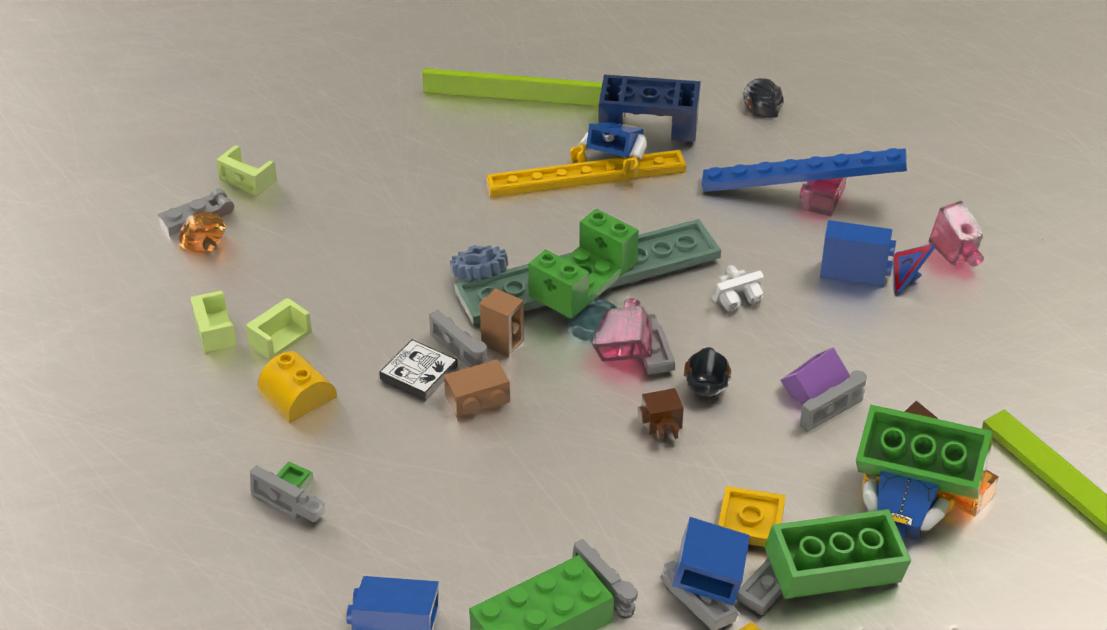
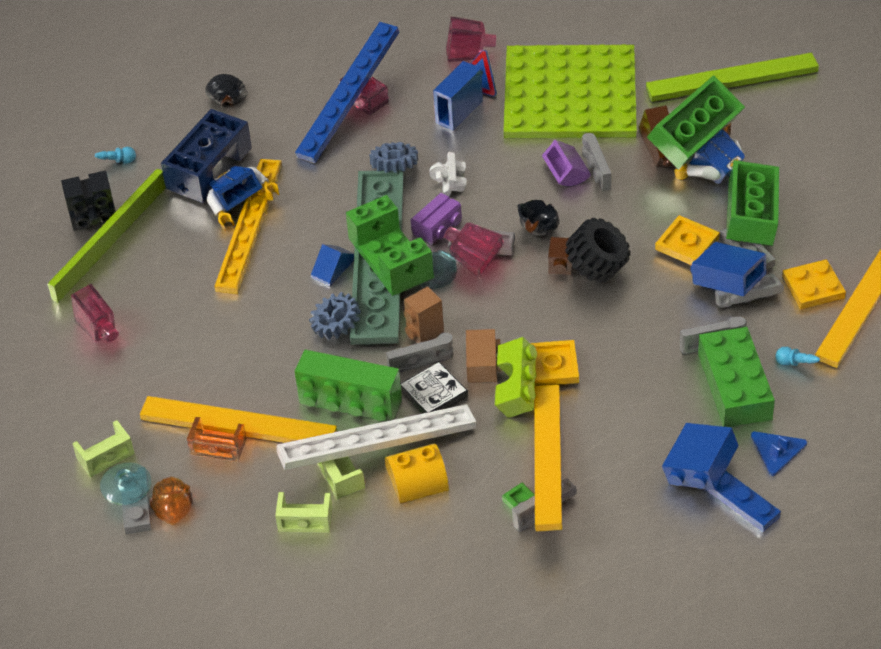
camera: 65 degrees left, 5 degrees up
none -> black brick [61,170,116,231]
none -> clear pink torso [71,284,119,342]
none -> medium azure bar [95,147,136,163]
none -> clear light blue dish [100,463,152,505]
none -> yellow tile [139,396,337,443]
none -> clear orange panel [187,417,247,462]
none -> white plate [276,404,476,470]
none -> bright green brick [294,349,402,422]
none -> blue slope [311,244,354,286]
none -> sand blue gear [369,142,418,173]
none -> medium lavender brick [410,193,462,245]
none -> lime arch [495,337,537,418]
none -> lime plate [504,44,637,138]
none -> yellow plate [530,340,579,386]
none -> yellow tile [534,385,562,531]
none -> black tyre [565,218,631,283]

